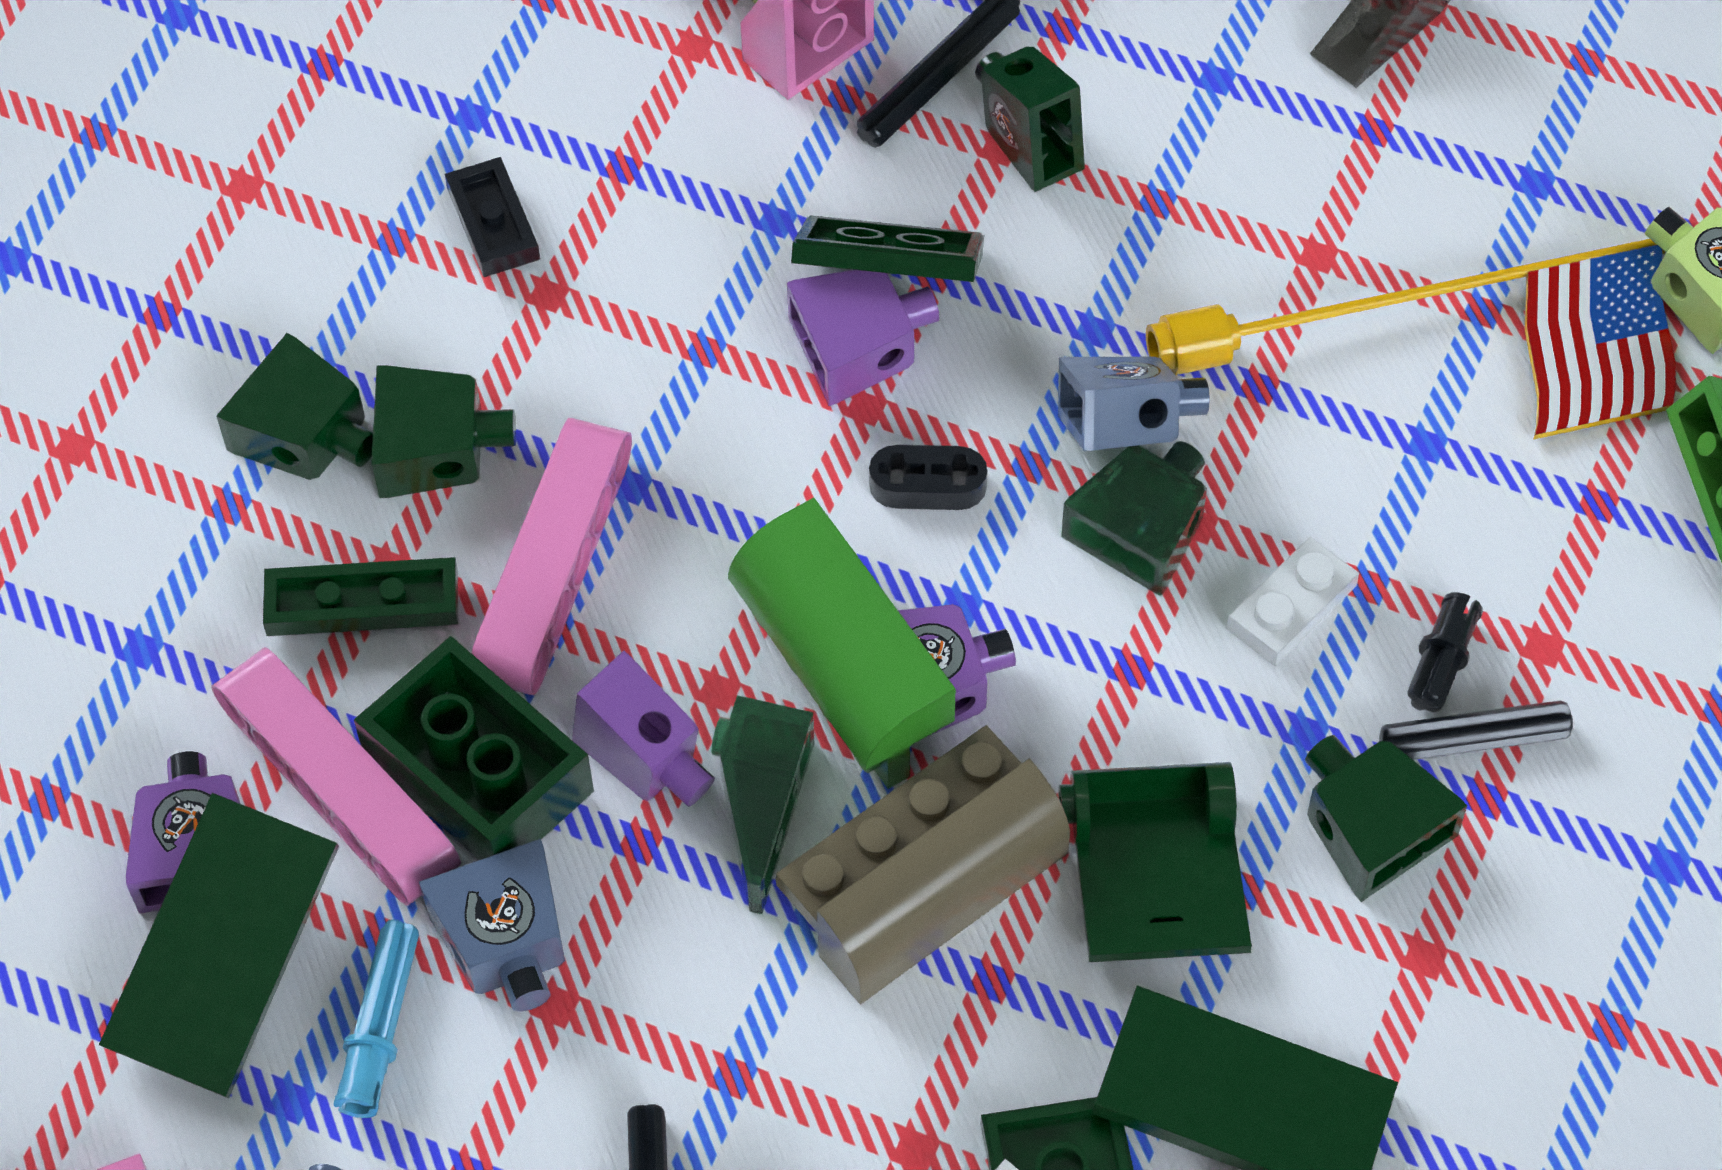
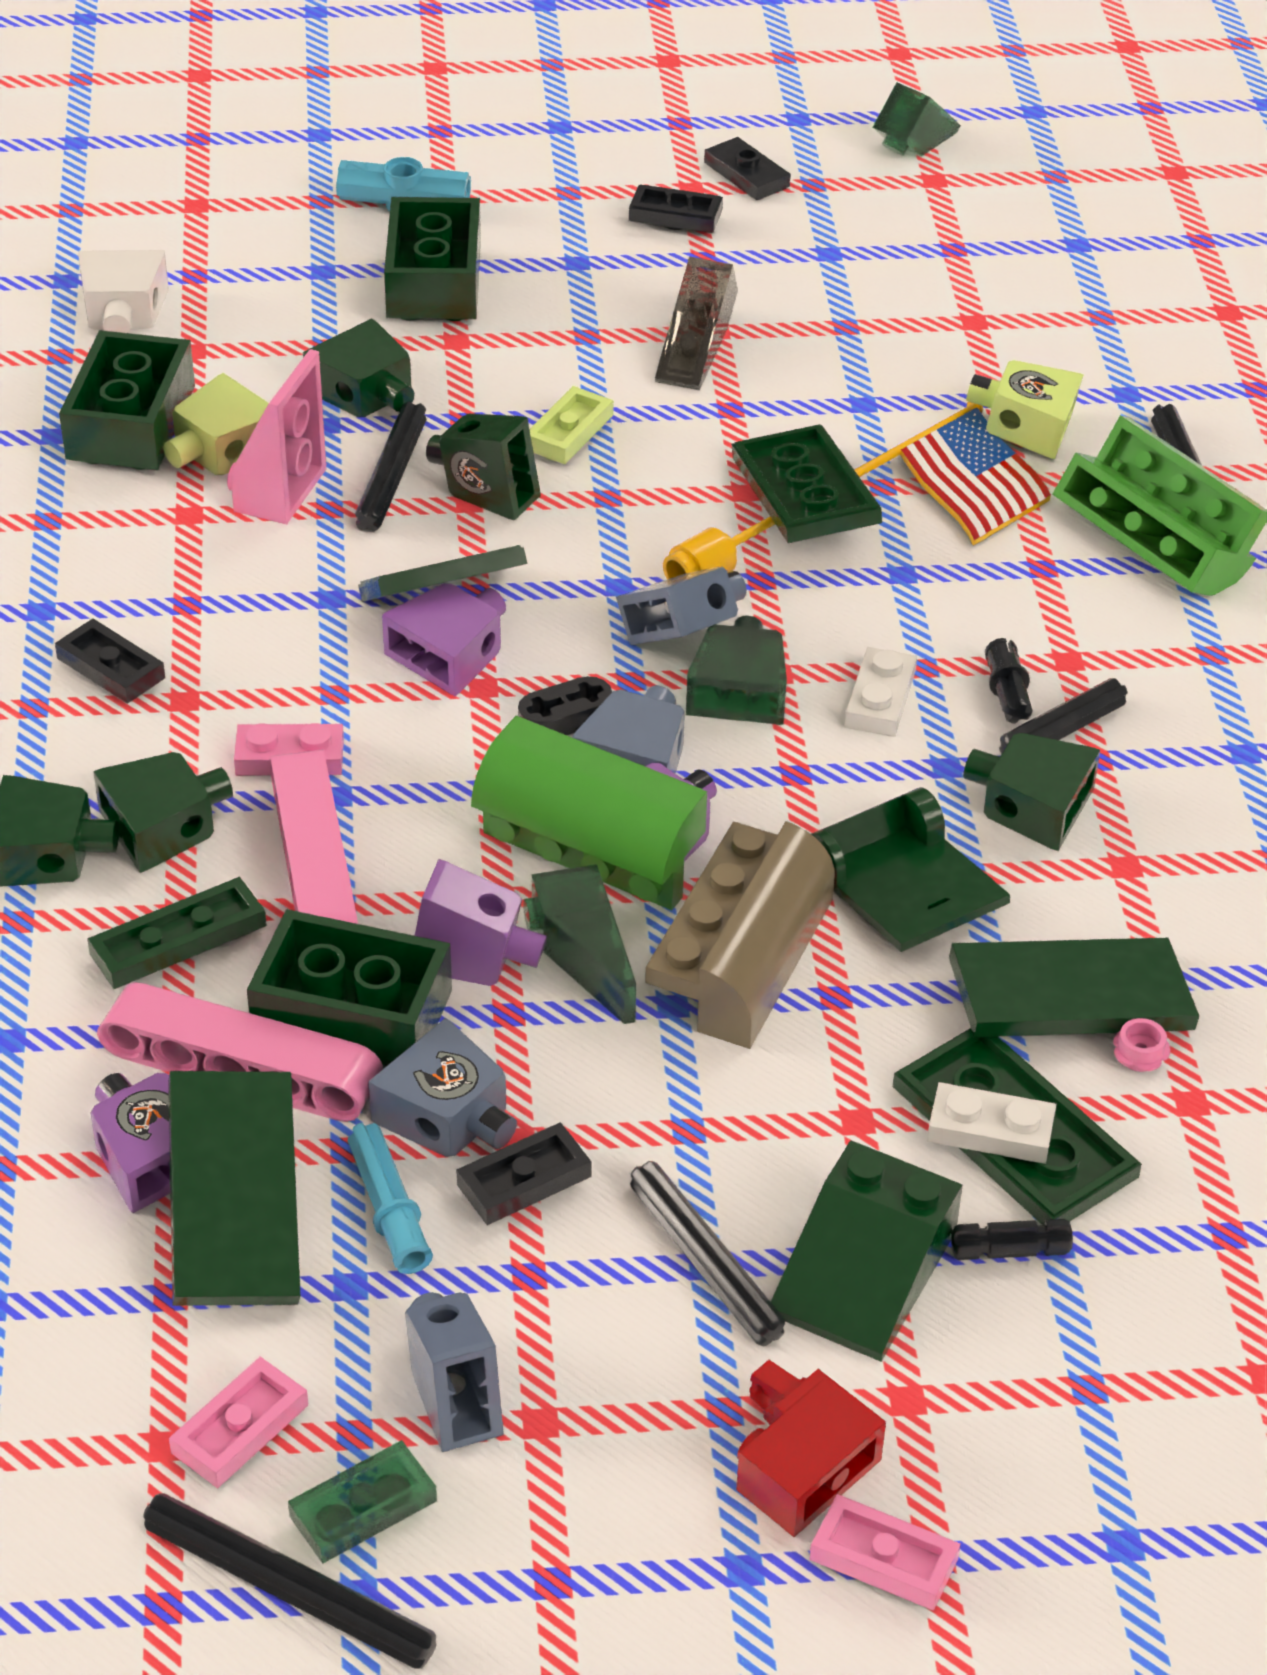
camera: 30 degrees left, 15 degrees down
none -> bright pink plate [234,723,344,776]
none -> black plate [456,1122,592,1226]
none -> yellowish green plate [530,386,614,464]
none -> sand blue torso [572,685,685,774]
none -> dark green tile [731,424,882,543]

